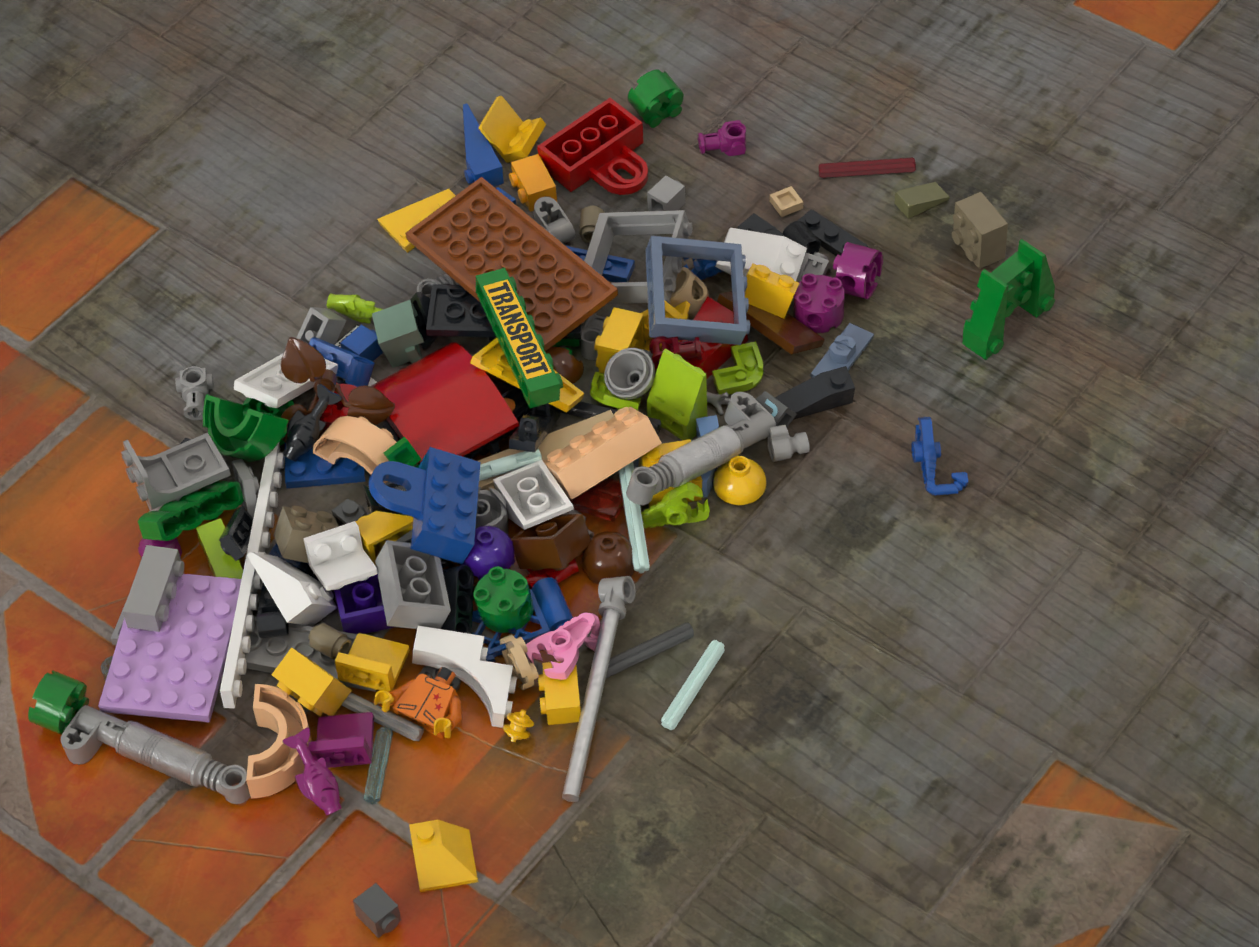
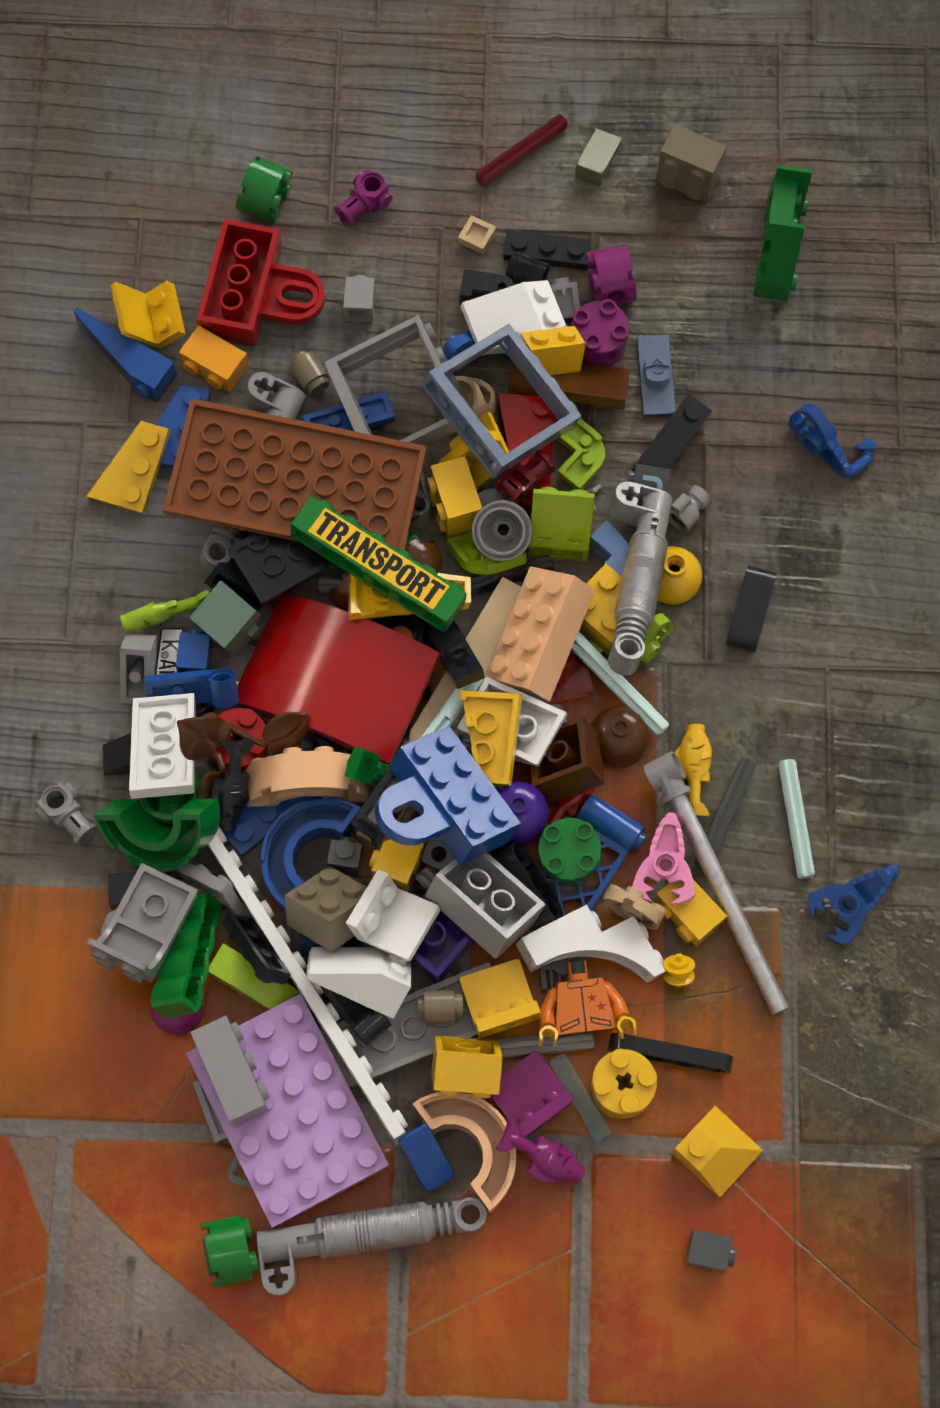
camera: 40 degrees left, 20 degrees up
none -> blue brick [261,797,361,914]
none -> blue slope [398,1123,454,1192]
none -> yellow wing [459,690,522,787]
none -> yellow brick [590,1049,657,1119]
none -> black beam [608,1033,733,1074]
none -> yellow animal [675,724,713,817]
none -> black beam [726,565,777,653]
none -> blue animal [808,864,900,945]

